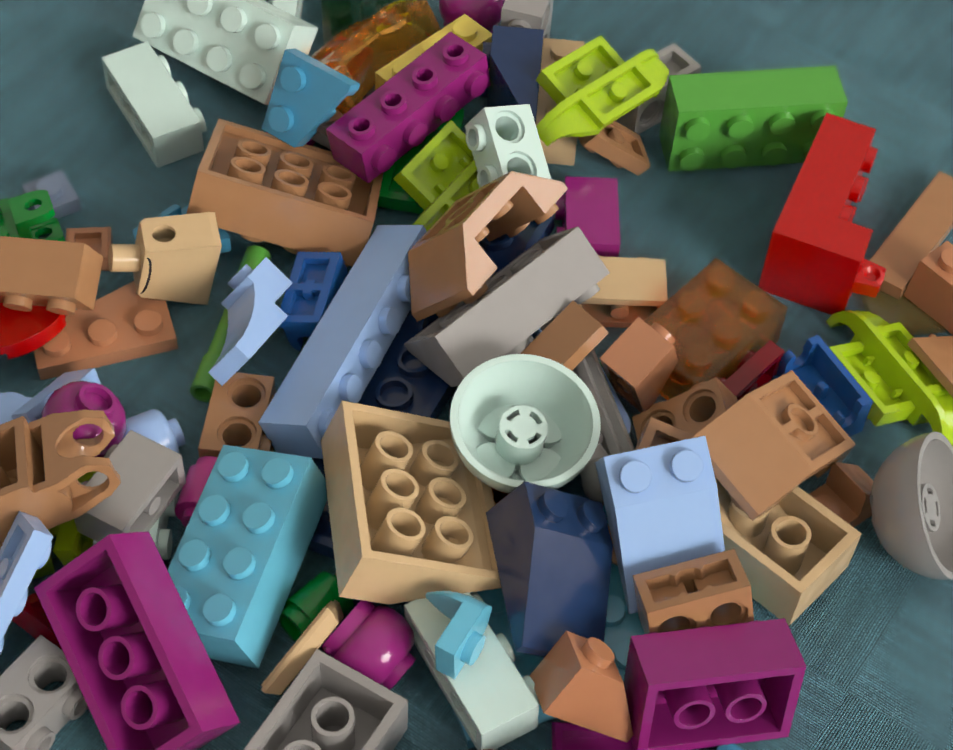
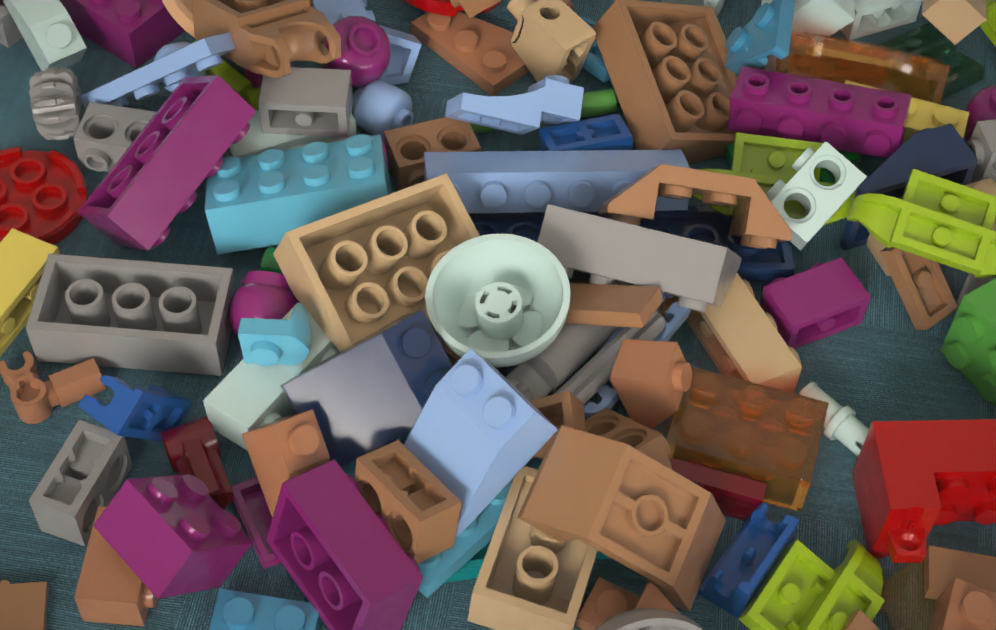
camera: 65 degrees right, 0 degrees up
tan tile [261,600,344,695] -> none
none -> light aqua pin [794,382,869,456]

